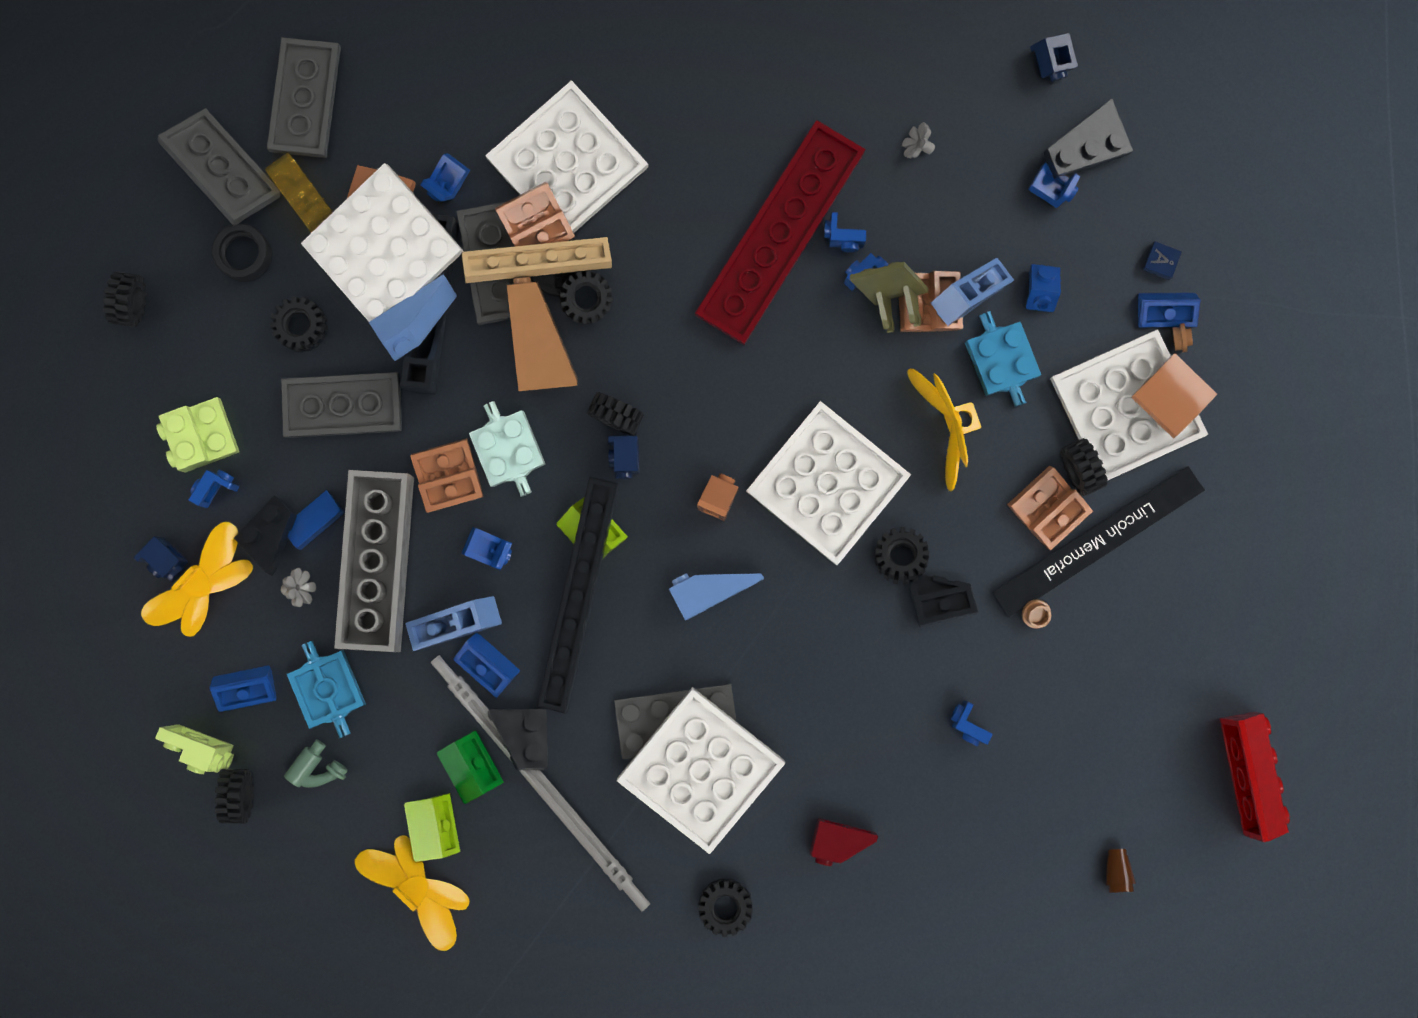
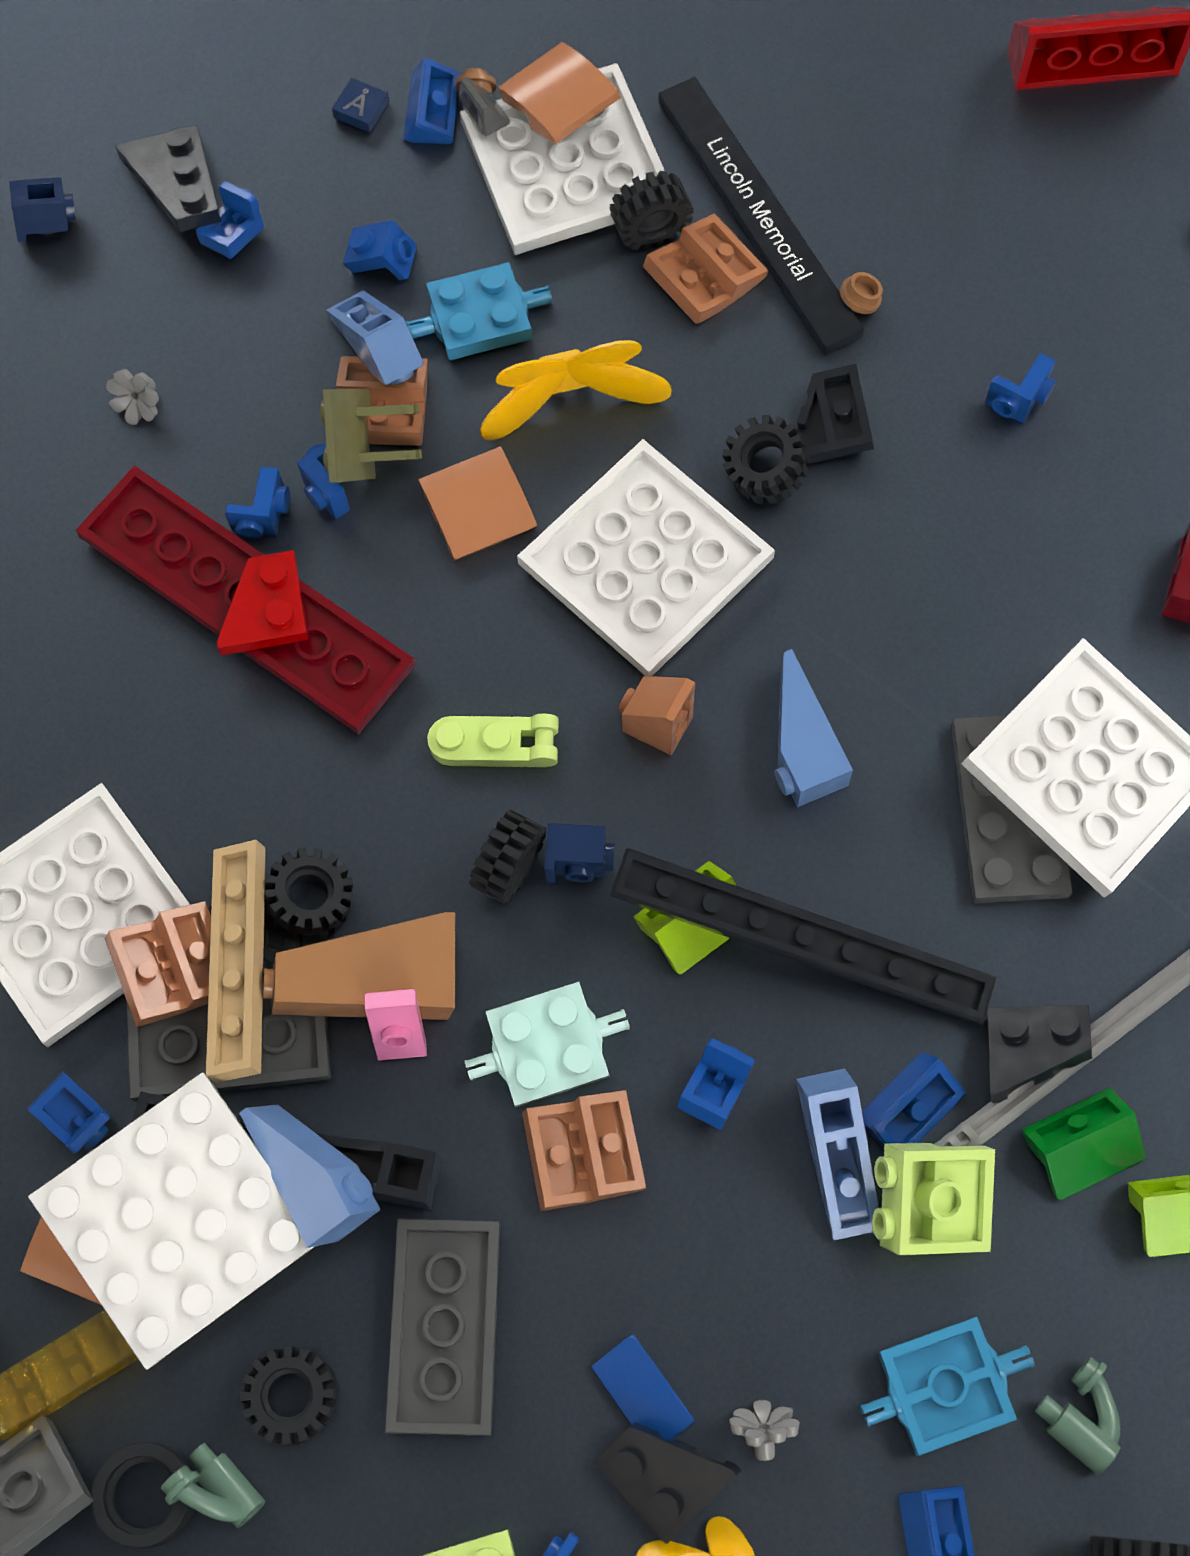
camera: 85 degrees left, 15 degrees down
light grey brick [334,470,414,652] -> none
none -> sand green plant [161,1443,266,1528]
none -> red wing [217,550,309,656]
none -> bright pink plate [365,989,427,1061]
none -> nougat slope [418,446,538,561]
none -> yellowish green plate [427,714,559,767]
none -> dark grey slope [460,77,510,137]
none -> yellowish green plate [872,1143,995,1255]

